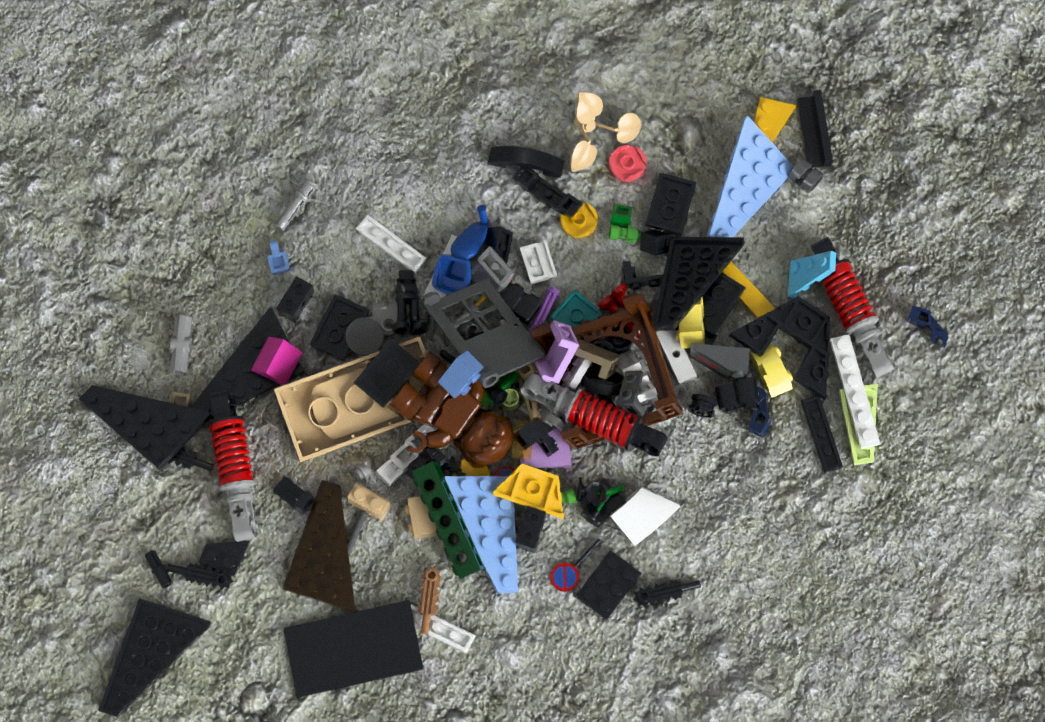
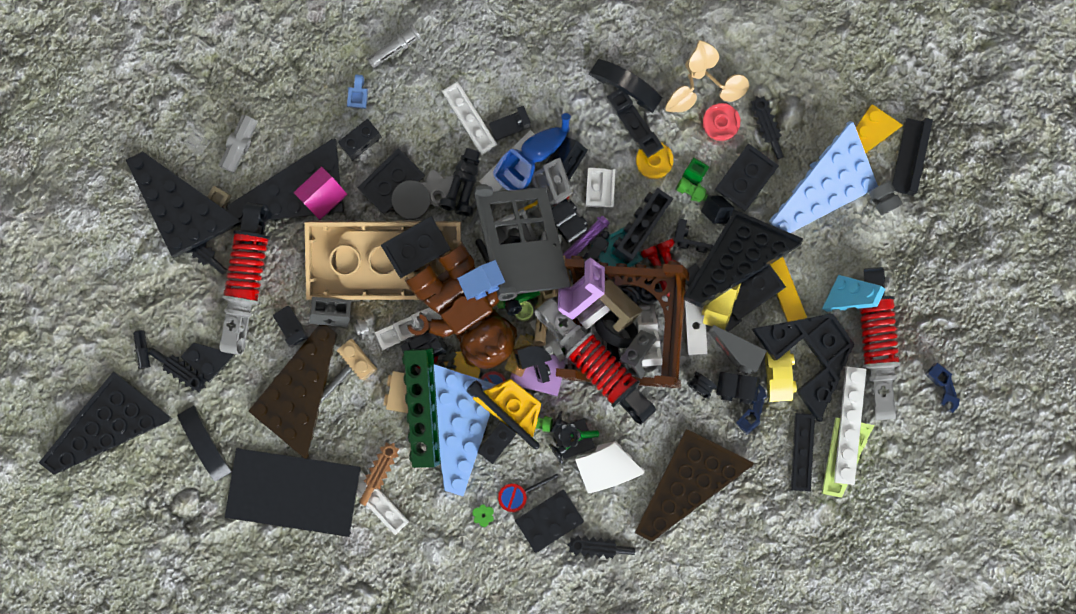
camera: 15 degrees right, 10 degrees up
none -> black slope [177,405,232,482]
none -> dark grey brick [309,297,351,327]
none -> black piece [466,380,540,450]
none -> bright green plant [472,504,494,527]
none -> black bracket [489,105,531,141]
none -> black piece [583,231,610,262]
none -> black brick [612,188,673,264]
none -> dark brown wing [634,429,754,542]
none -> black piece [750,96,784,160]

